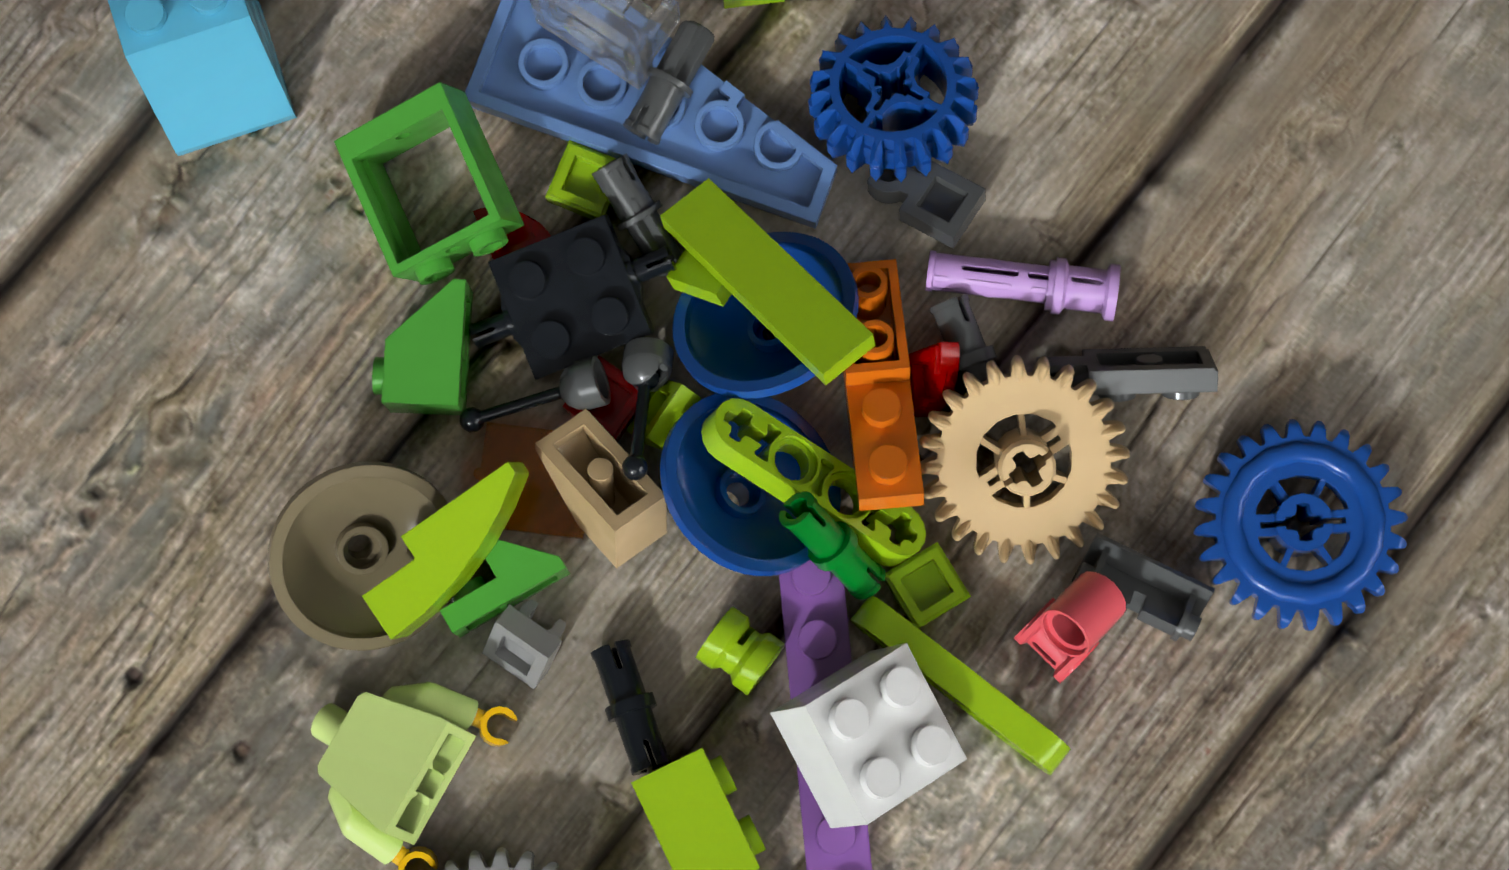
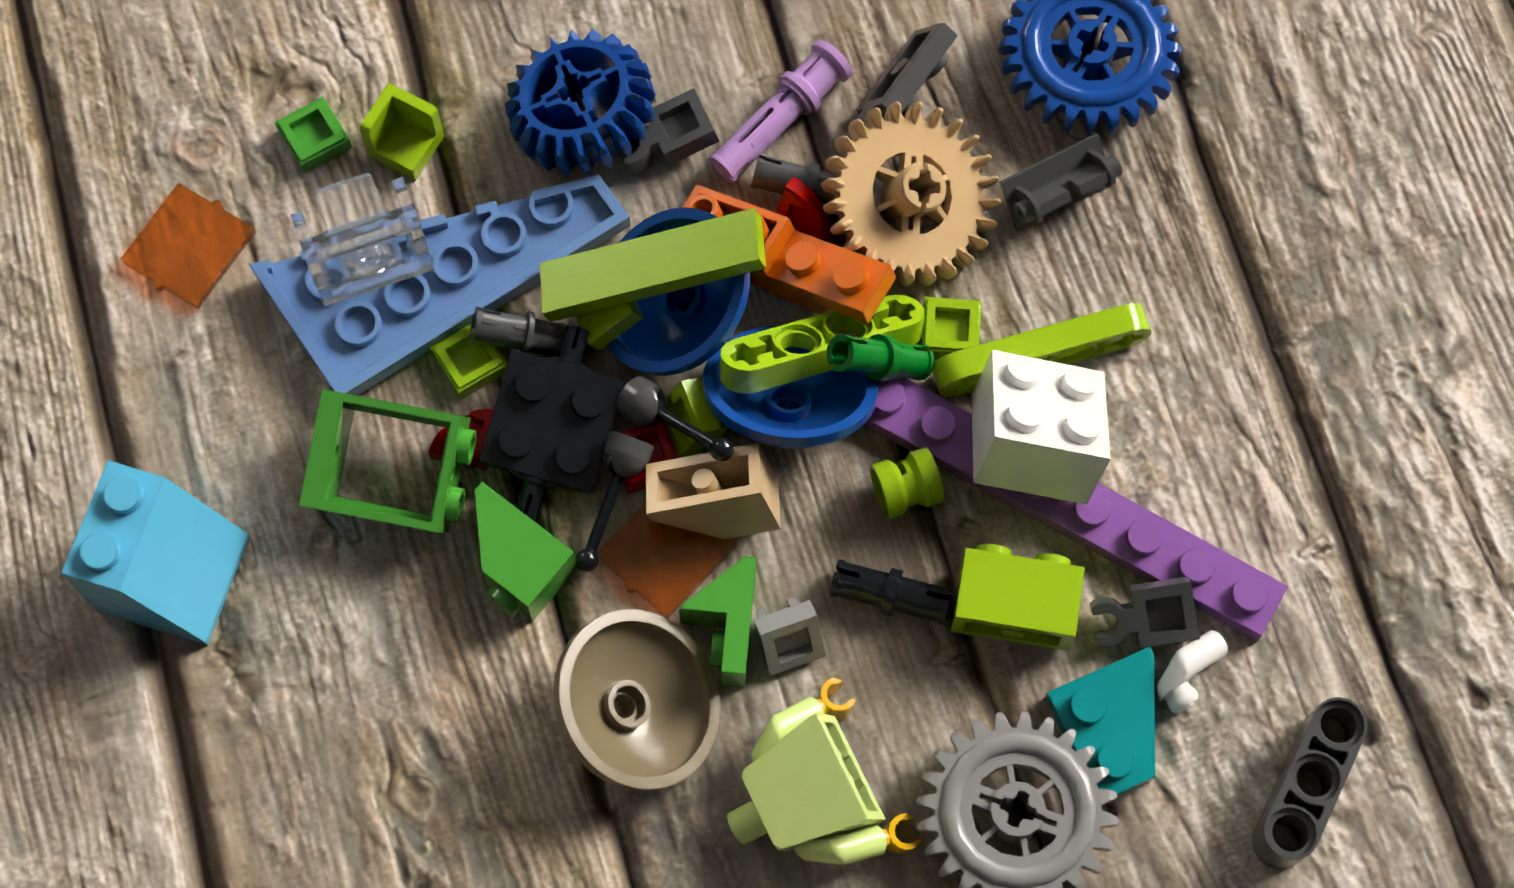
camera: 60 degrees left, 10 degrees down
lime slope [362,462,529,640] -> none
dark grey axle [623,20,715,145] -> none
coral piece [1014,571,1126,683] -> none

